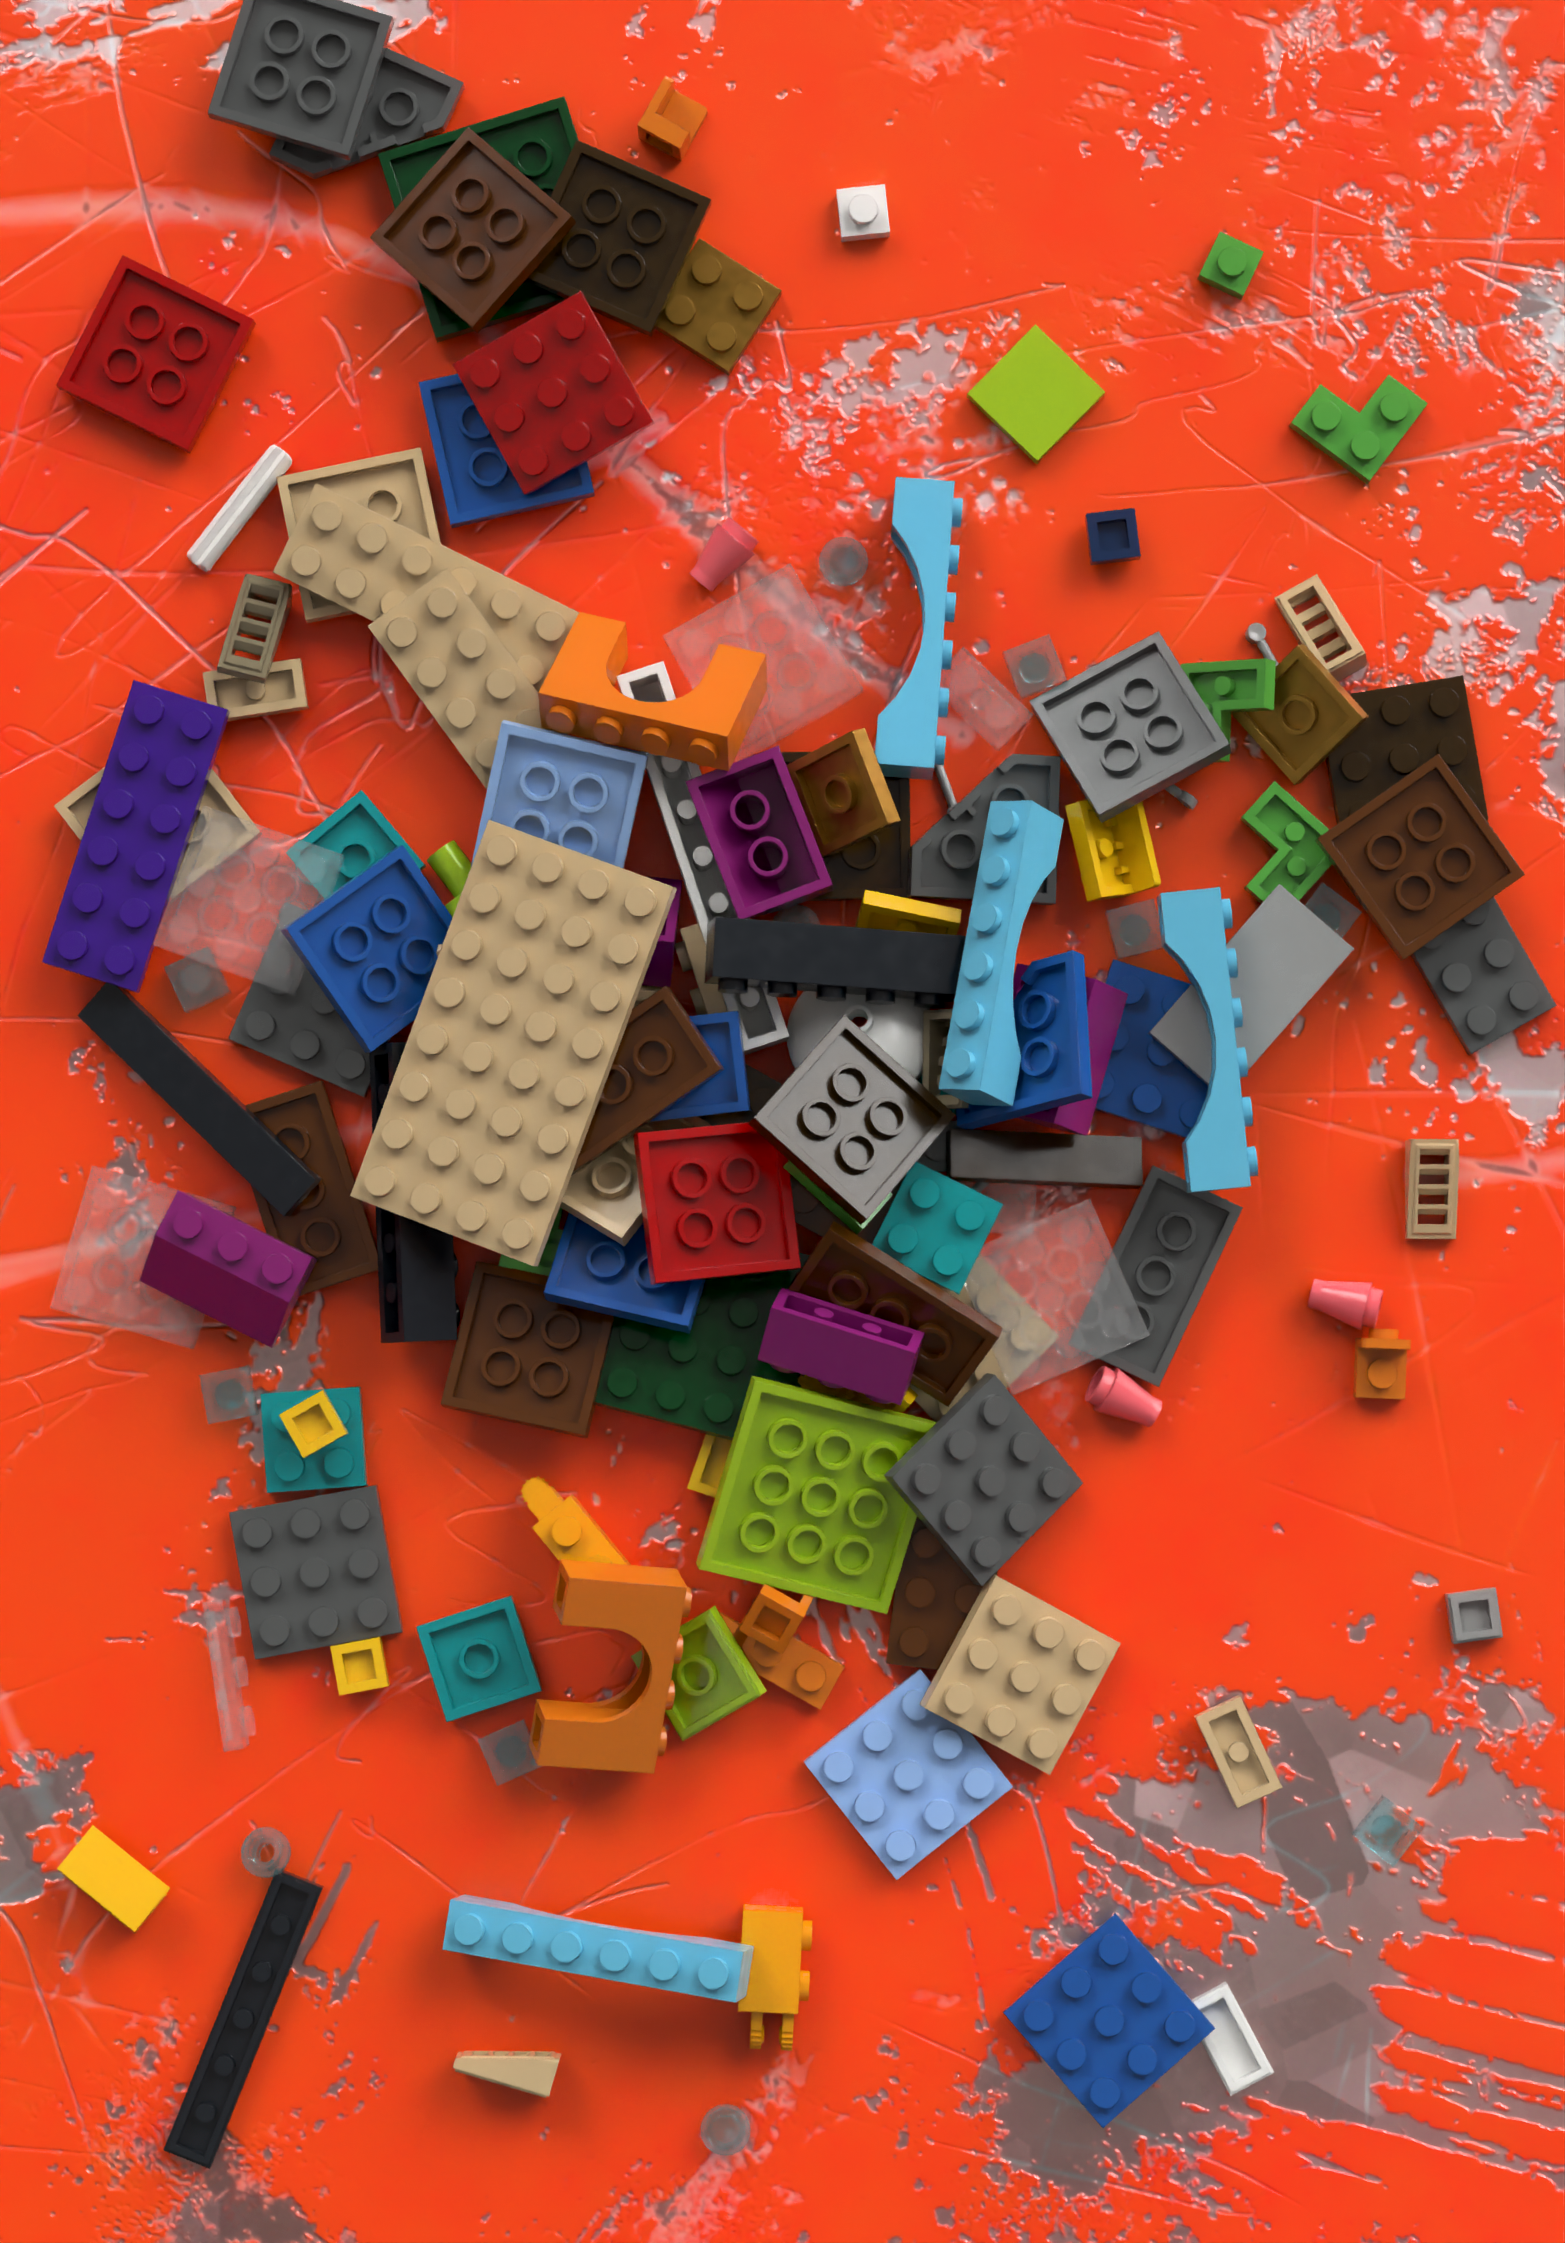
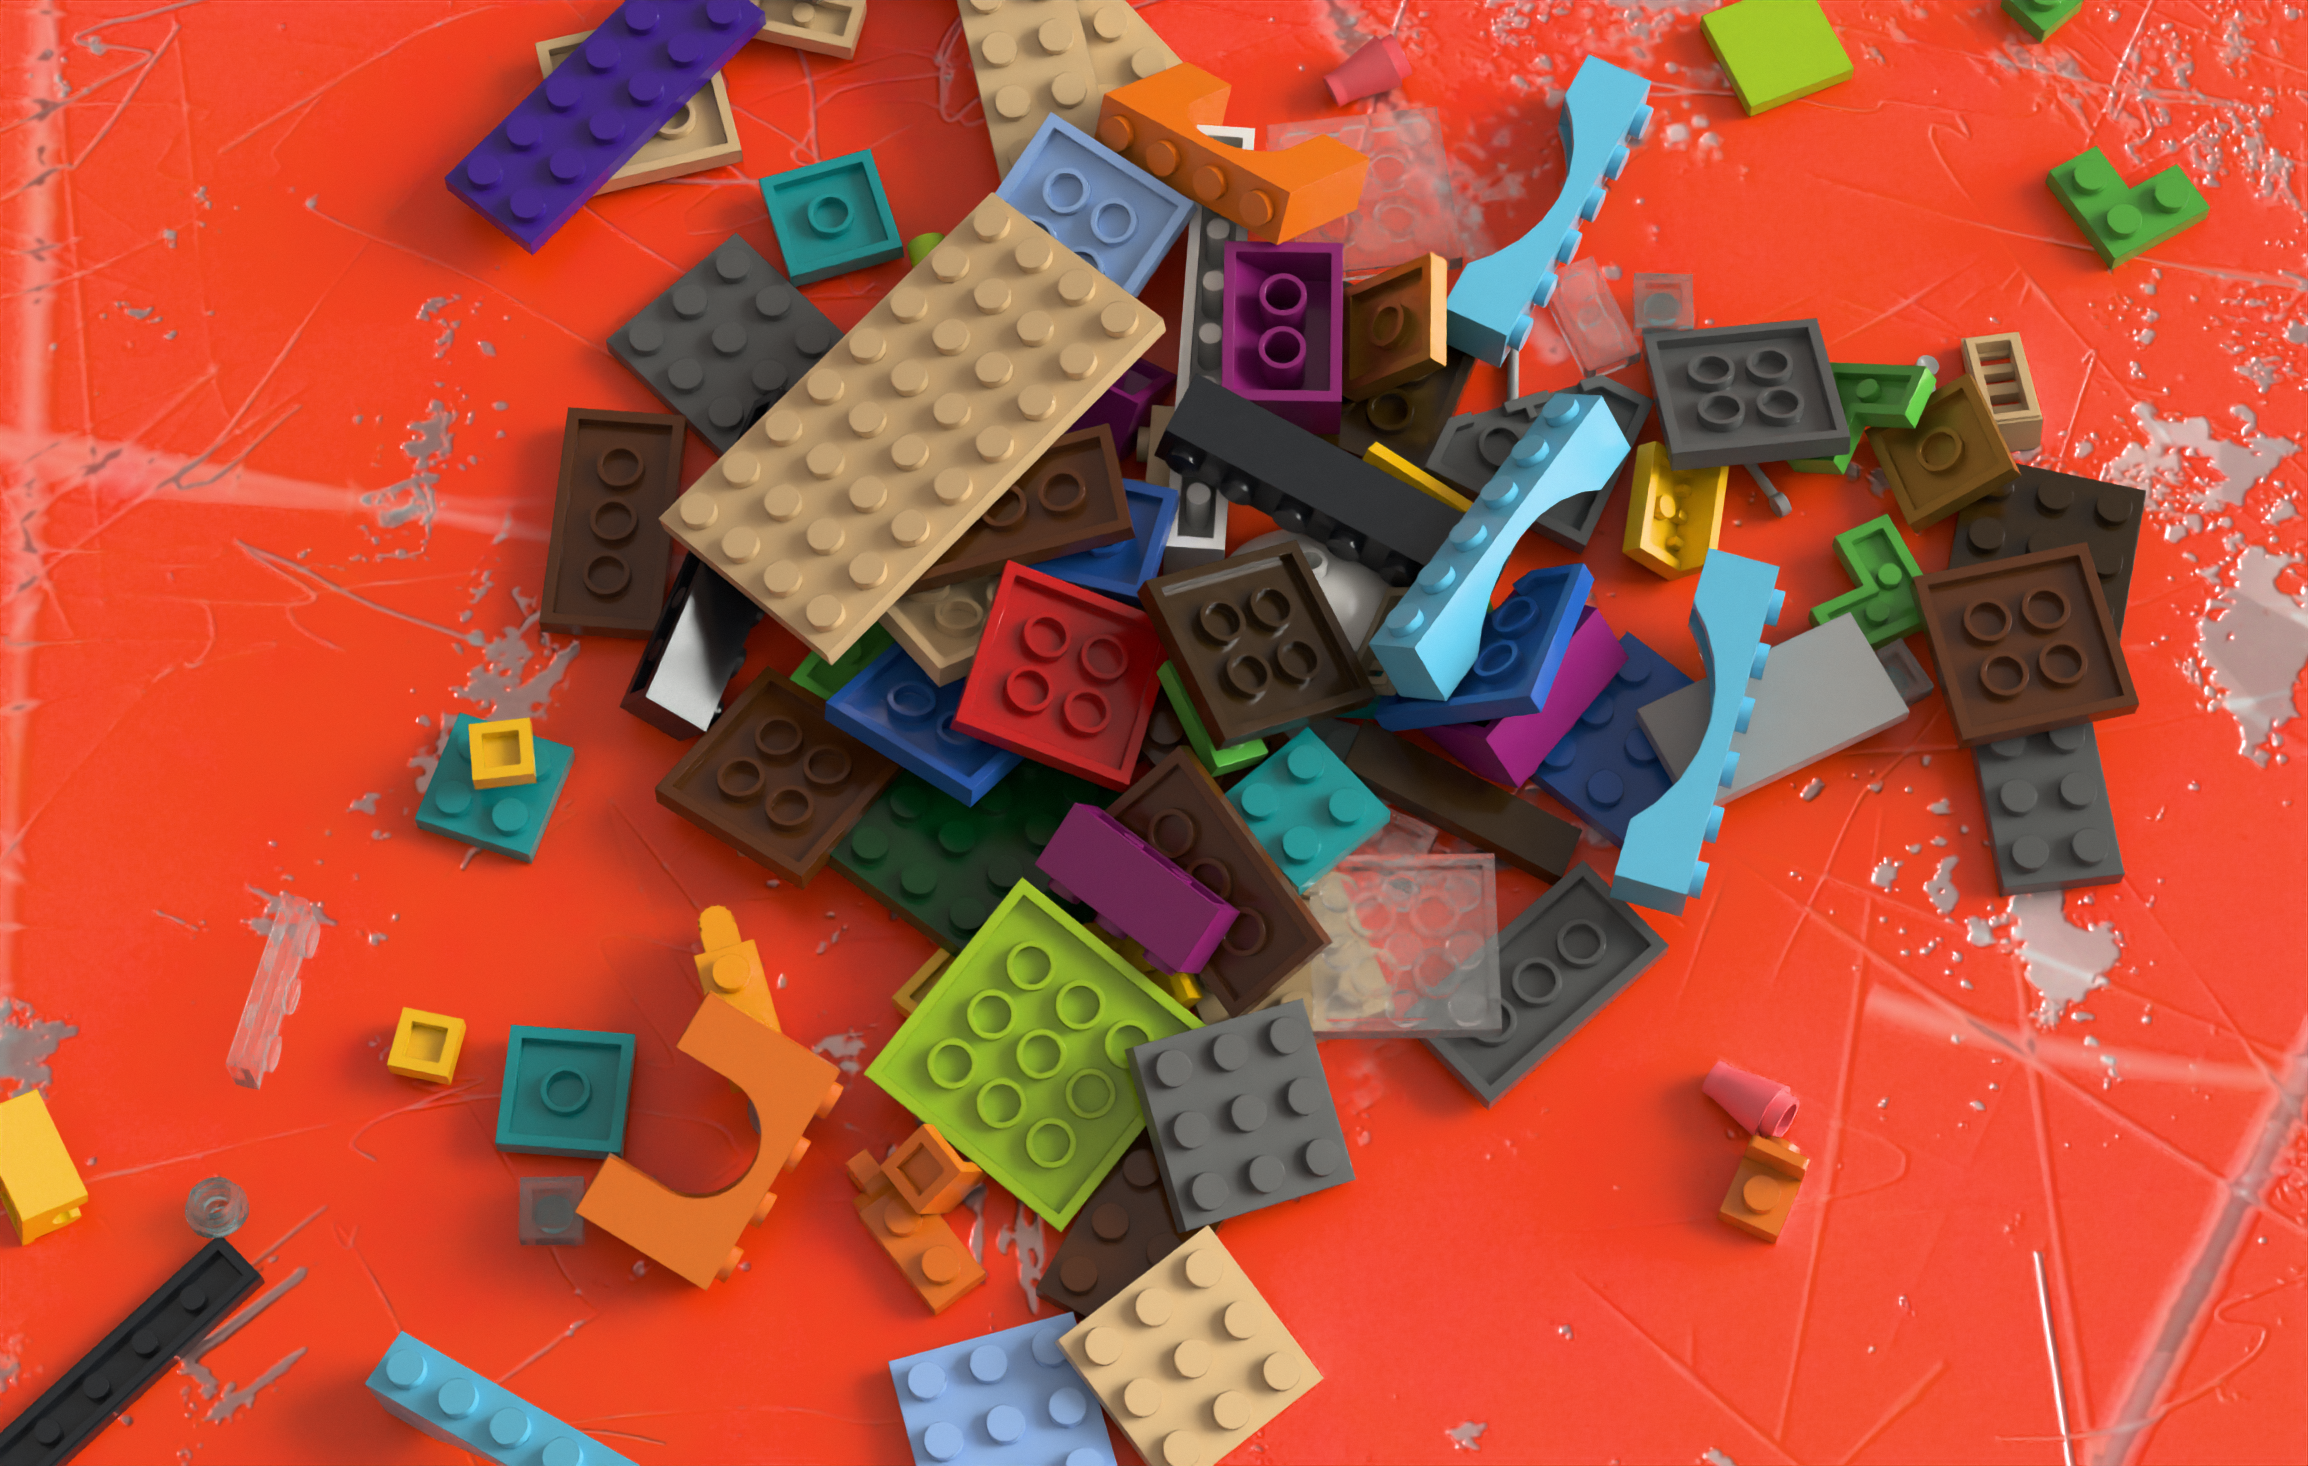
camera: 25 degrees right, 20 degrees down
clear plate [50,1165,236,1349] -> none
black tile [78,983,321,1216] -> none
magenta slope [139,1190,318,1348] -> none
clear plate [153,806,345,996] -> none
clear light blue plate [164,947,232,1013] -> none
clear light blue plate [199,1366,259,1424] -> none
dark grey plate [229,1485,404,1659] -> none
blue plate [281,845,452,1053] -> none
lime tile [631,1606,767,1741] -> none
clear light blue plate [819,537,868,586] -> none
dark blue plate [1085,508,1141,565] -> none
coral cone [1085,1365,1163,1428] -> none
clear light blue plate [1105,899,1163,960] -> none
tan slope [1405,1139,1459,1239] -> none

